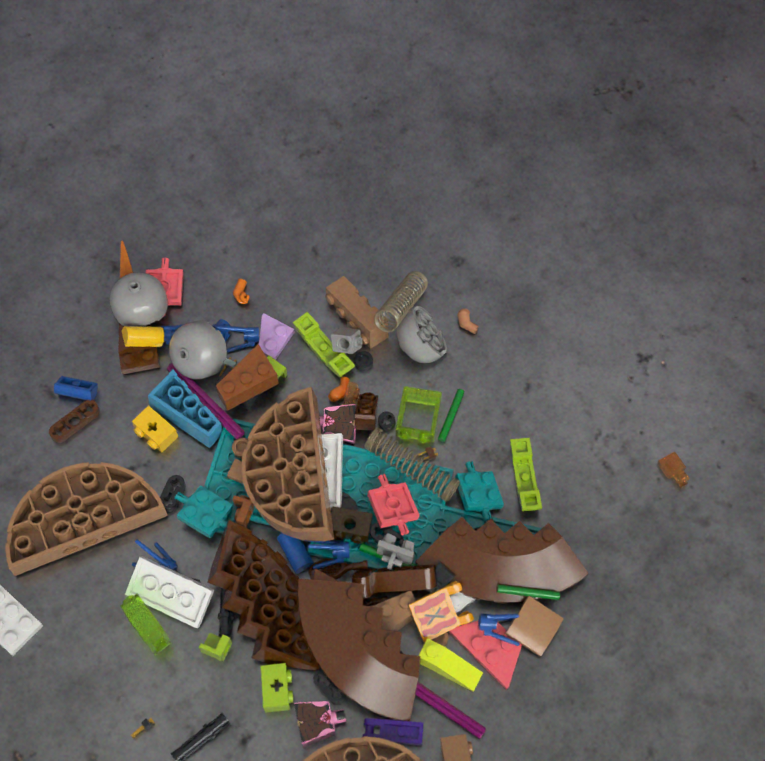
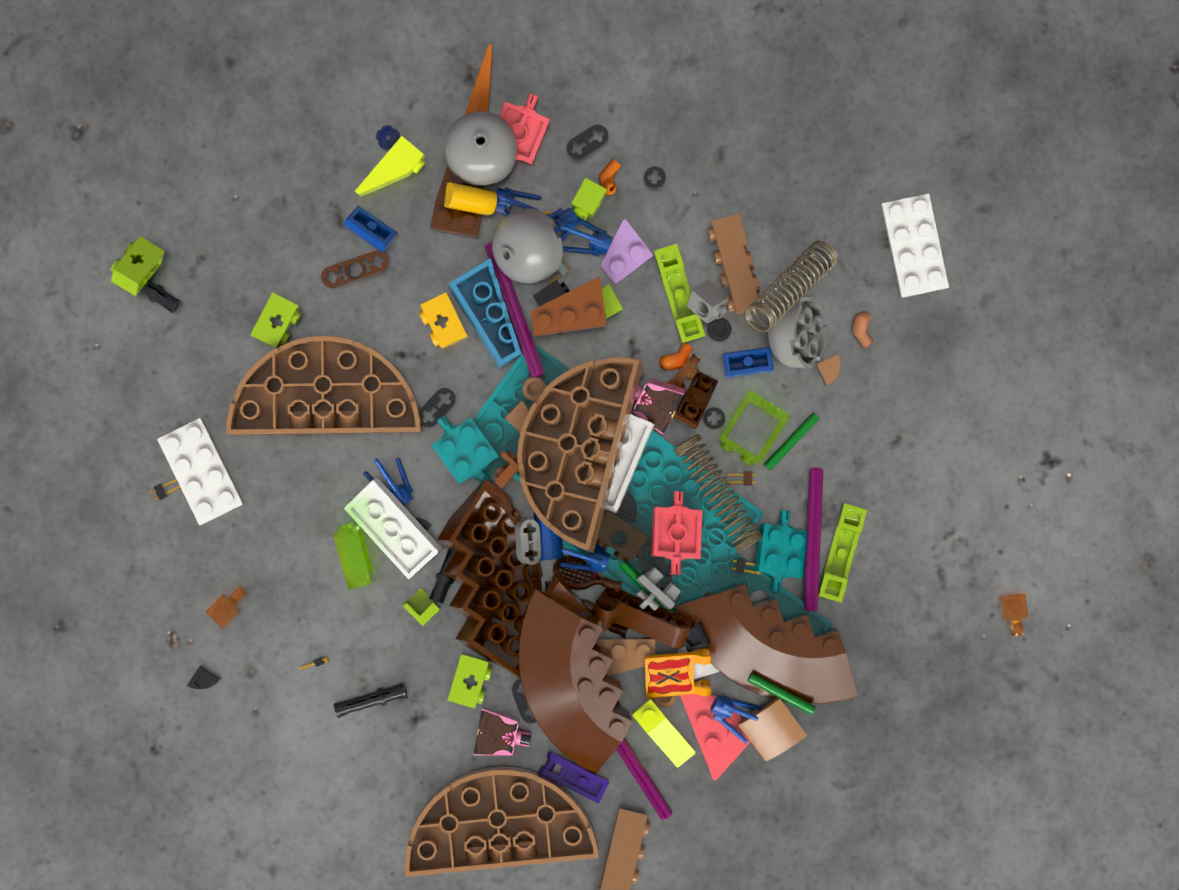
camera: 25 degrees right, 25 degrees up
none -> clear orange plate [205,587,247,629]
none -> lime brick [250,292,302,348]
none -> neon yellow slope [355,136,426,197]
none -> clear blue plate [376,125,400,149]
none -> light grey beam [515,518,541,565]
none -> black beam [567,125,608,160]
none -> lime brick [571,178,607,221]
none -> black bush [644,166,666,189]
none -> blue brick [722,347,774,378]
none -> black piece [732,558,760,574]
none -> magenta axle [804,467,824,611]
none -> medium nougat tile [816,354,841,386]
none -> white plate [881,194,949,298]

